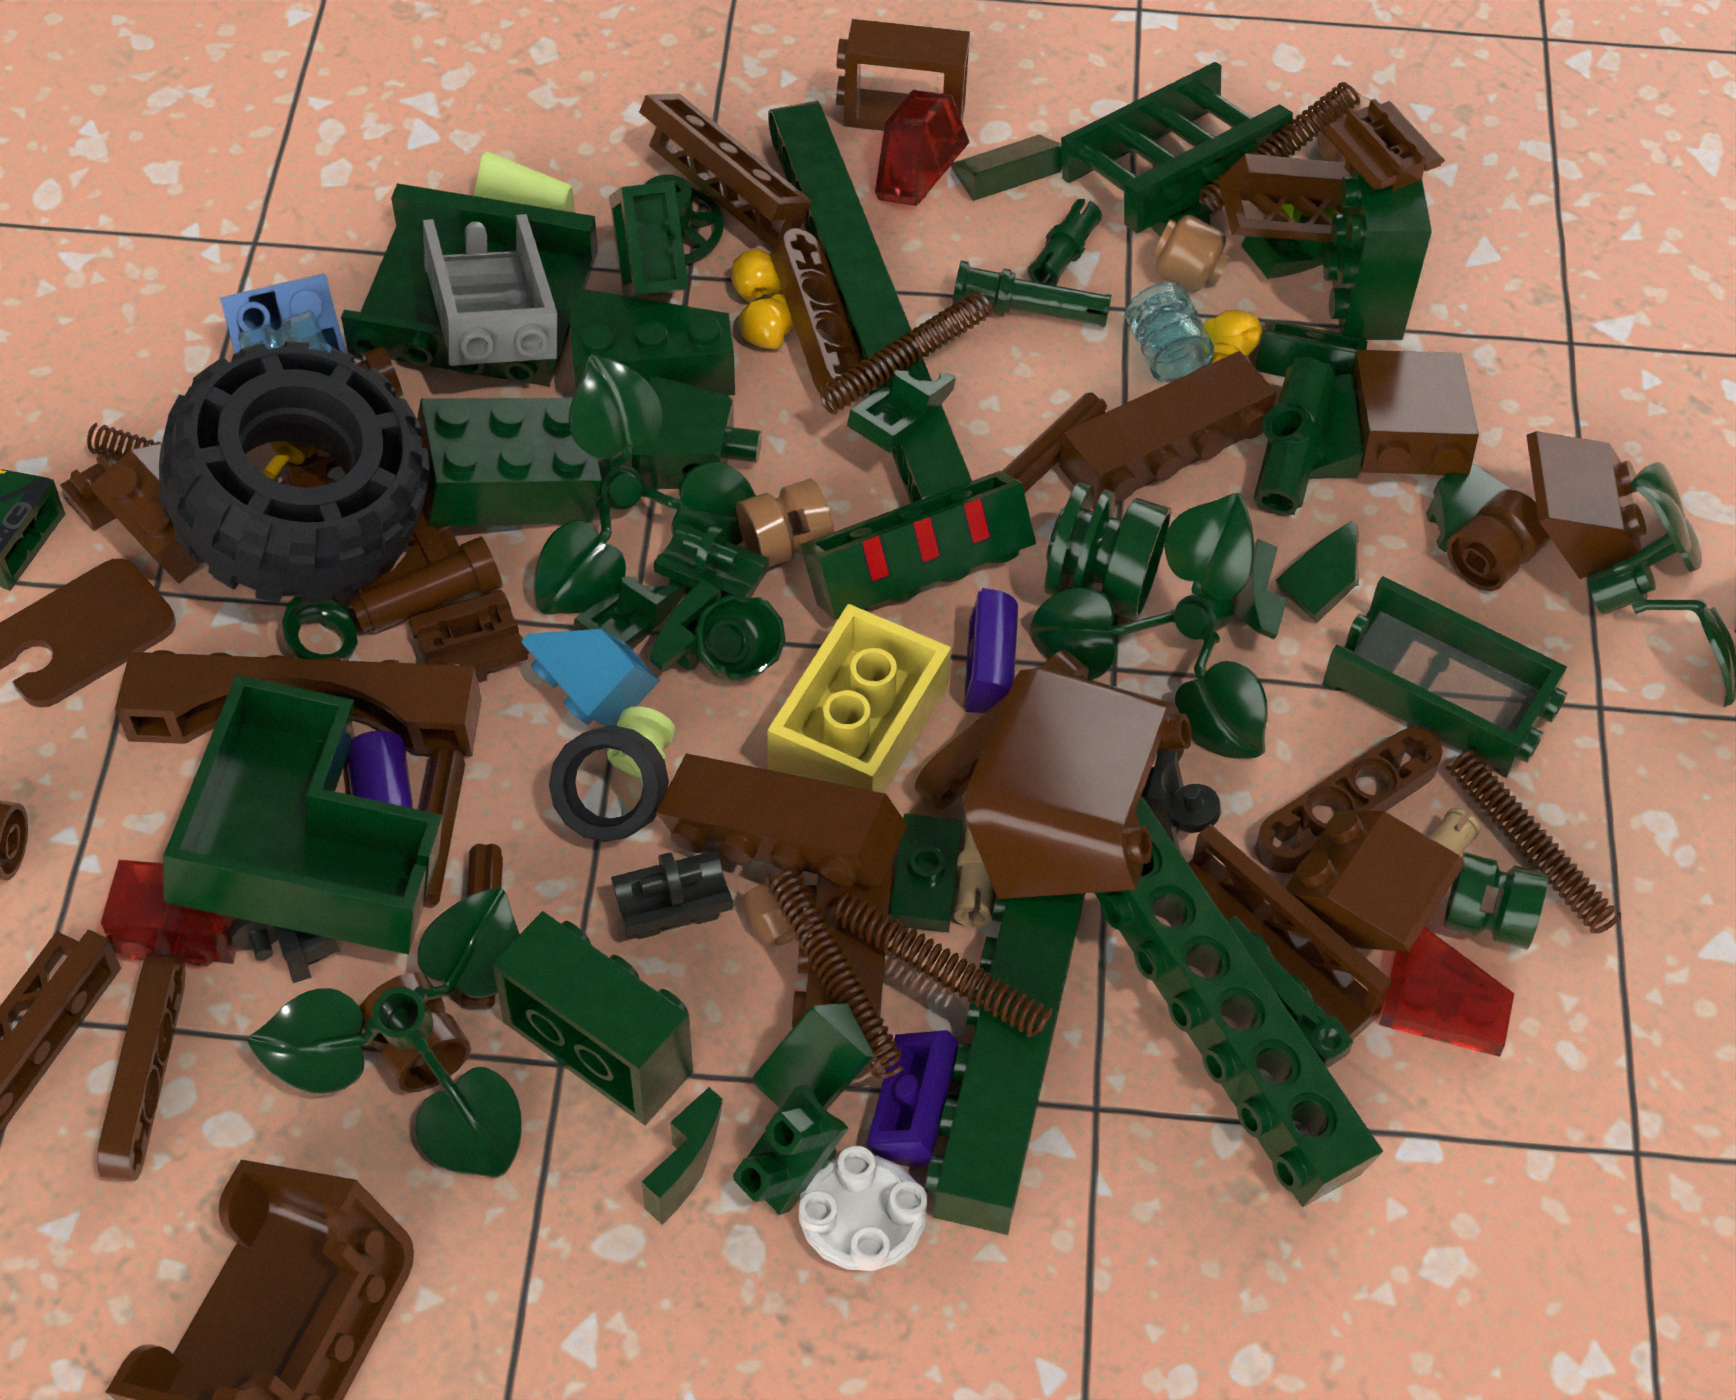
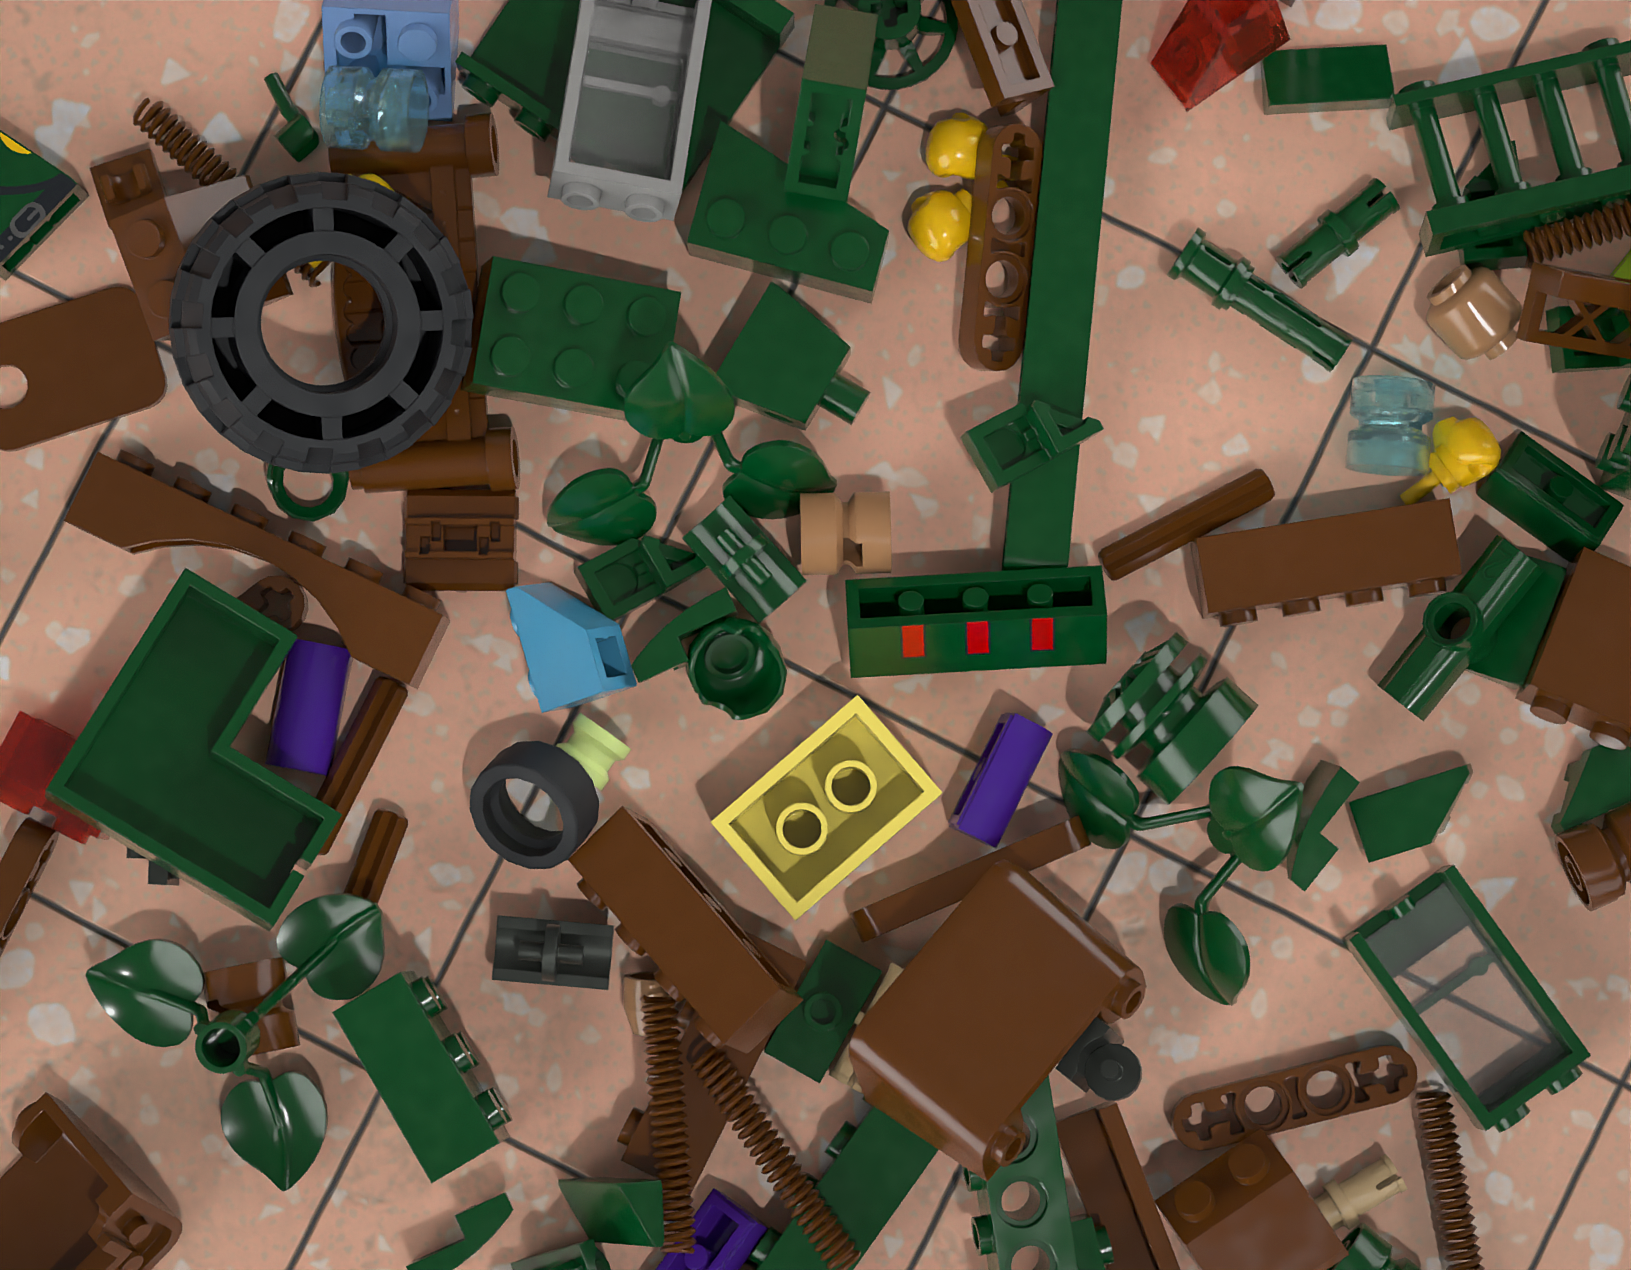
camera: 25 degrees right, 30 degrees up
reddish brown piece [820,291,993,415] -> none

